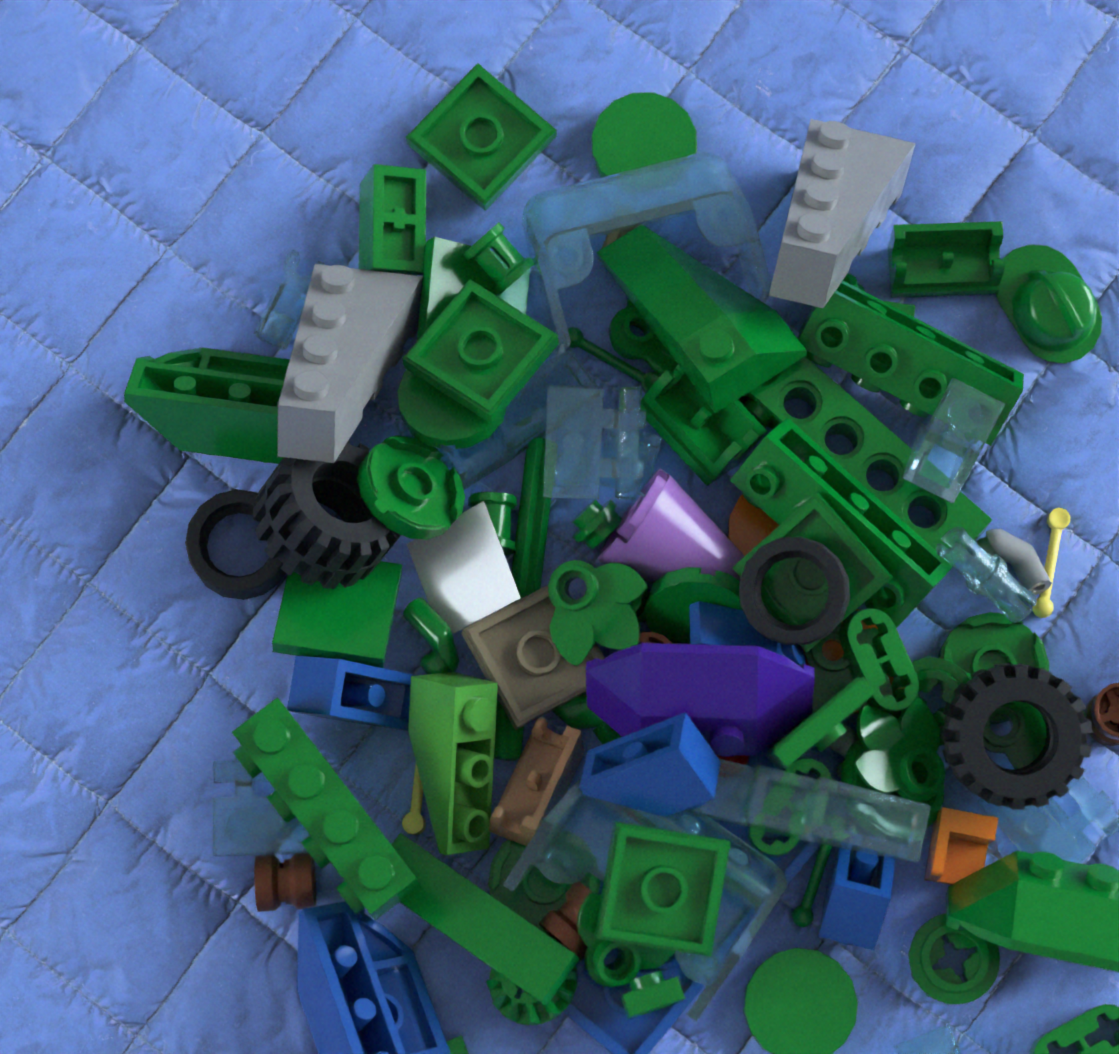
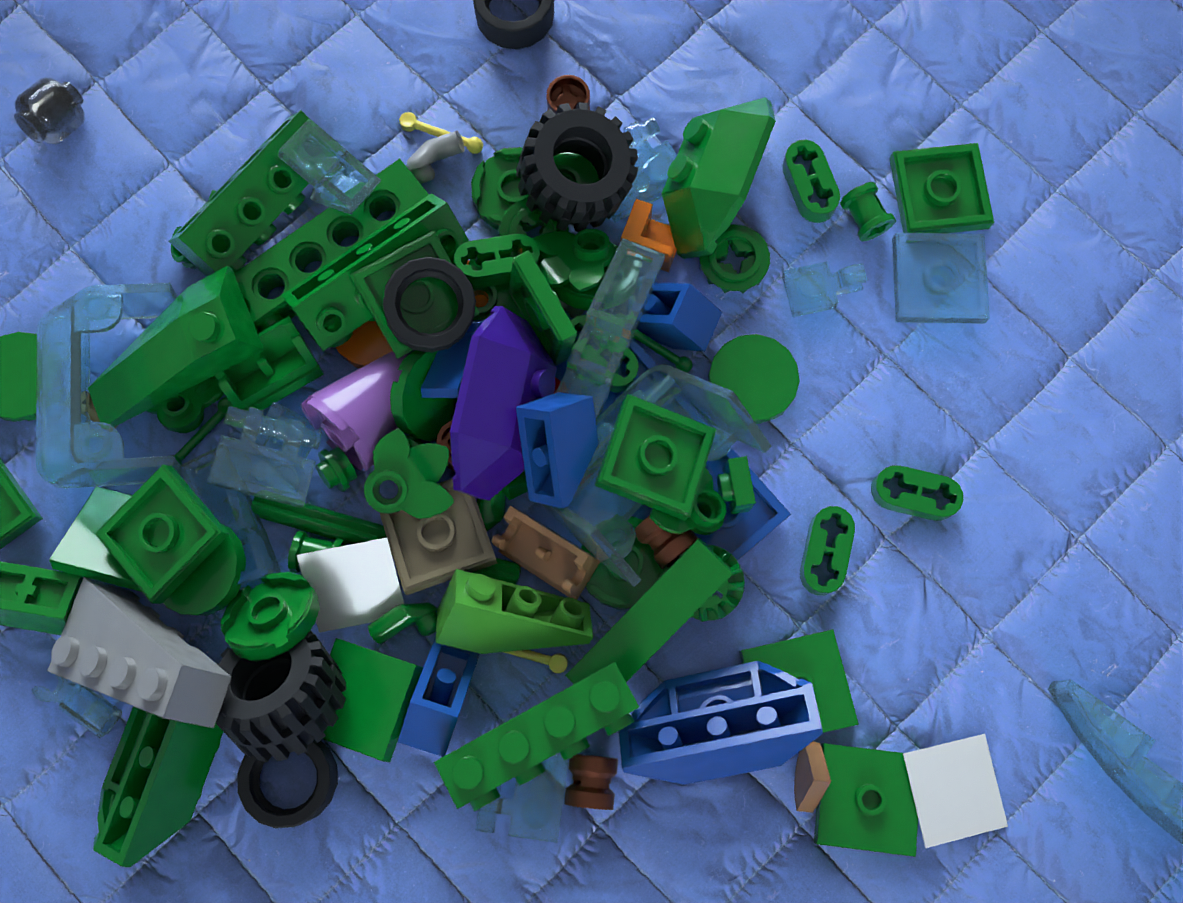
camera: 80 degrees left, 0 degrees up
green bush [463,222,535,295] -> none
light grey wedge [769,119,916,308] -> none
green hinge [888,221,1005,297] -> none
clear light blue pin [936,527,1037,623] -> none
green piece [995,244,1102,364] -> none
none -> clear smoke head [14,77,85,144]

